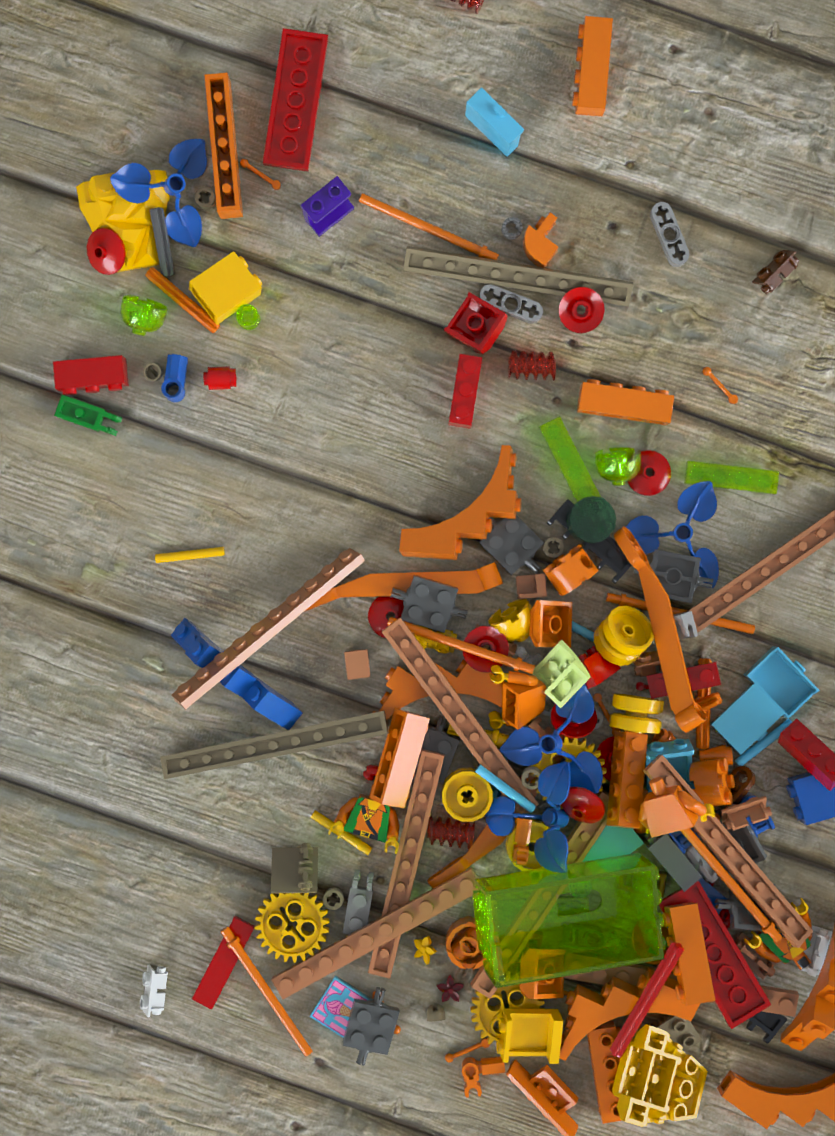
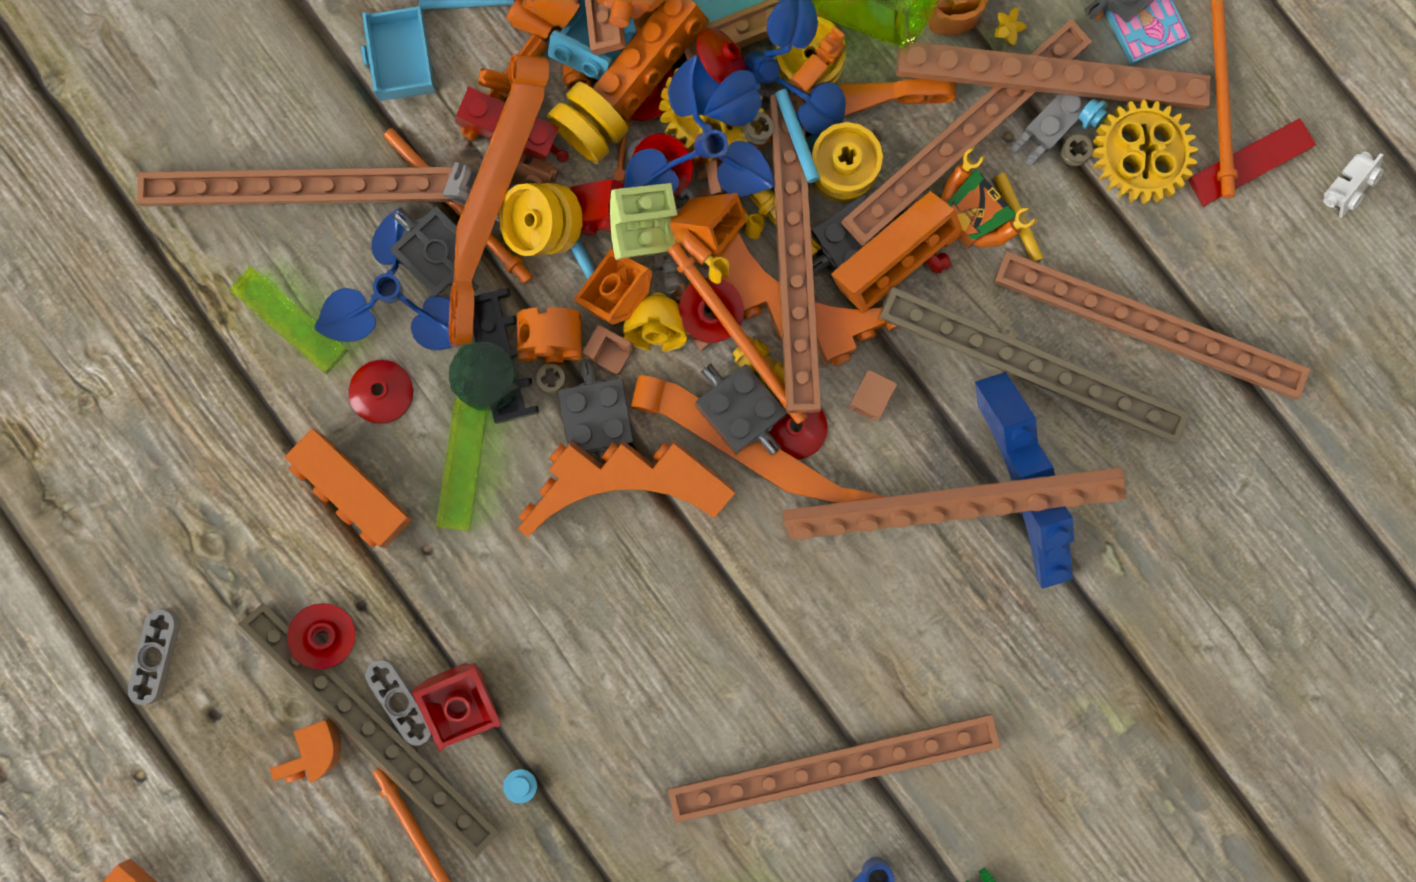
camera: 140 degrees left, 5 degrees down
yellow bar [155,547,225,563] -> none
red brick [203,366,237,390] -> none
dark tan hinge [271,843,318,893] -> none
clear red piece [427,815,475,849] -> none
red brick [448,354,482,429] -> none
light grey bush [501,217,523,240] -> none
clear red piece [508,350,556,381] -> none
clear neon green cylinder [595,447,641,486] -> none
orange hinge [702,367,738,404] -> none
medium azure container [710,683,784,755] -> none
reddish brown hinge [752,250,799,294] -> none
none -> medium azure plate [503,769,537,803]
none -> nougat plate [668,714,1001,823]
none -> nougat plate [993,251,1310,400]
none -> medium azure plate [1078,98,1108,130]

